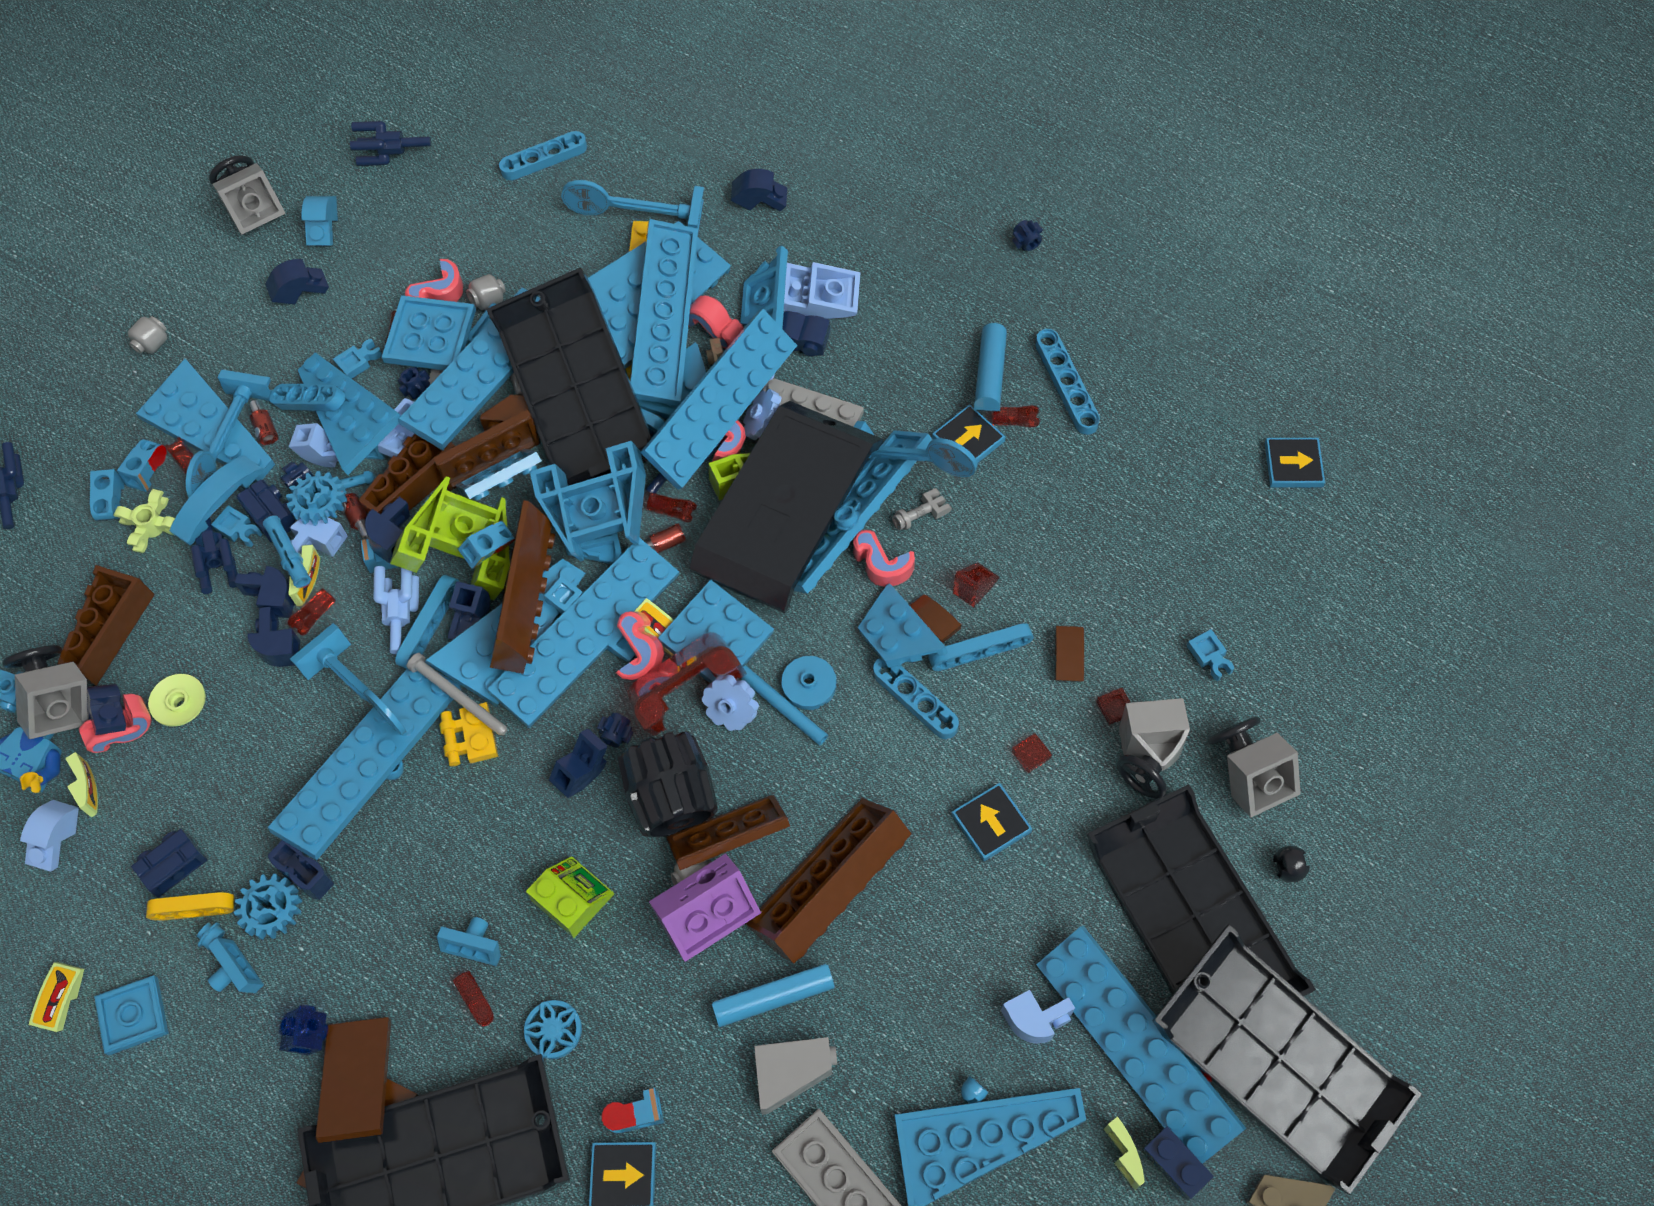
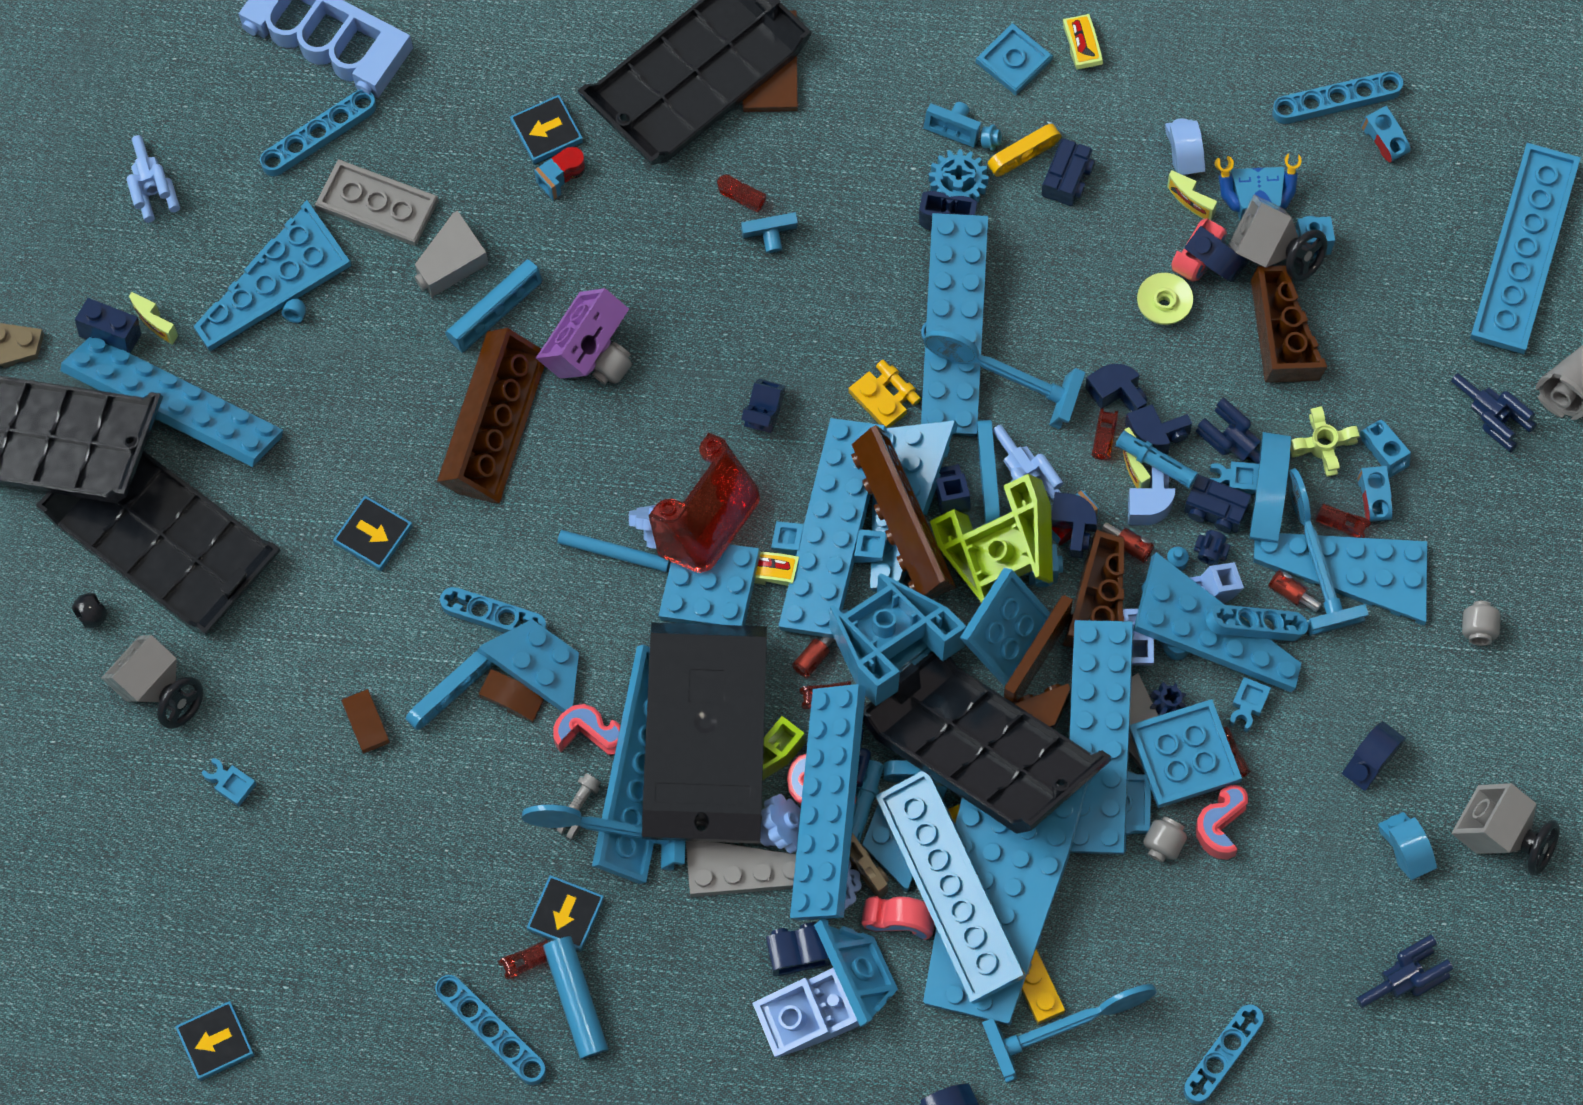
camera: 155 degrees right, 5 degrees up
clear blue brick [279,1005,328,1055] -> none
dark azure gear [286,471,347,526] -> none
reddish brown tile [316,1017,391,1143] -> none
light grey bar [406,653,507,735] -> none
dark azure leg [458,521,515,569] -> none
dark azure wheel [524,1000,582,1059] -> none
lime slope [526,856,614,938] -> none
dark blue gear [597,713,634,748] -> none
coral animal [616,611,664,680] -> none
black wheel [618,731,718,837] -> none
reddish brown tile [667,795,790,870] -> none
dark azure plate [781,656,836,710] -> none
dark azure plate [834,506,860,531] -> none
clear red slope [953,562,1000,608] -> none
light blue brick [1001,990,1075,1044] -> none
clear red tile [1012,733,1052,773] -> none
clear red tile [1096,687,1131,725] -> none
light grey piece [1117,698,1190,799] -> none

